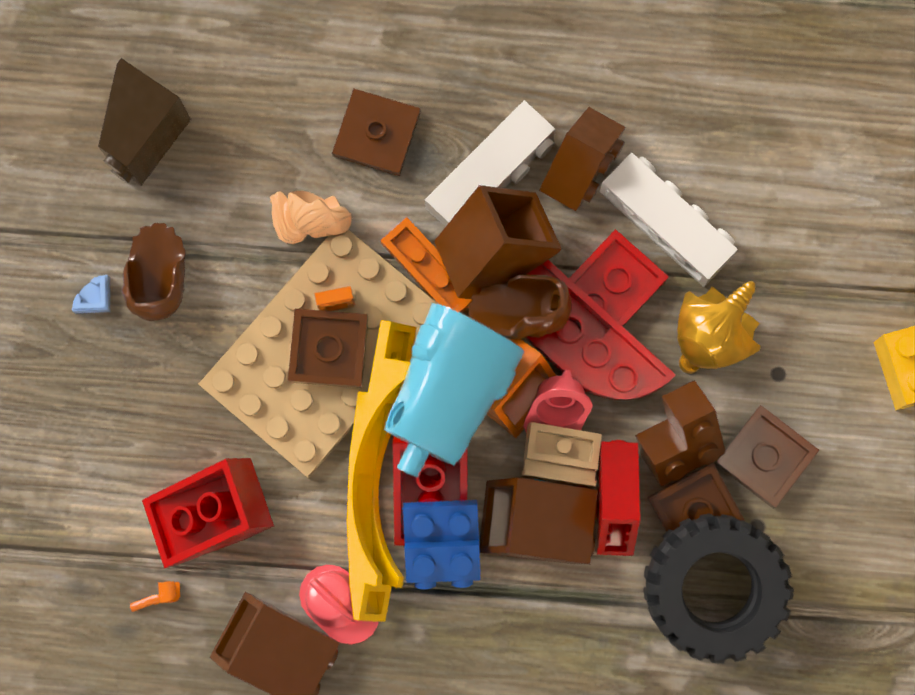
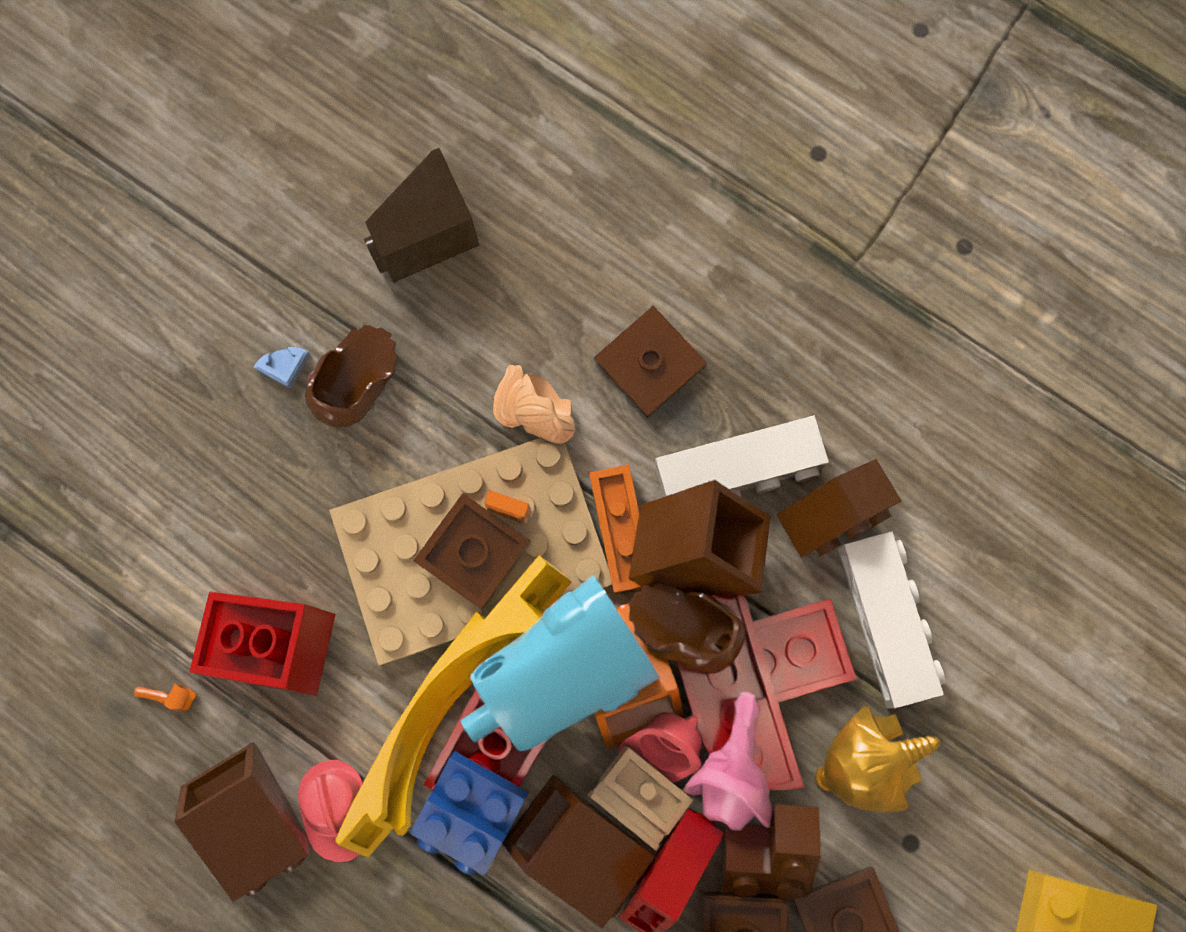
camera: 30 degrees right, 0 degrees up
none -> bright pink hat [683,692,773,830]

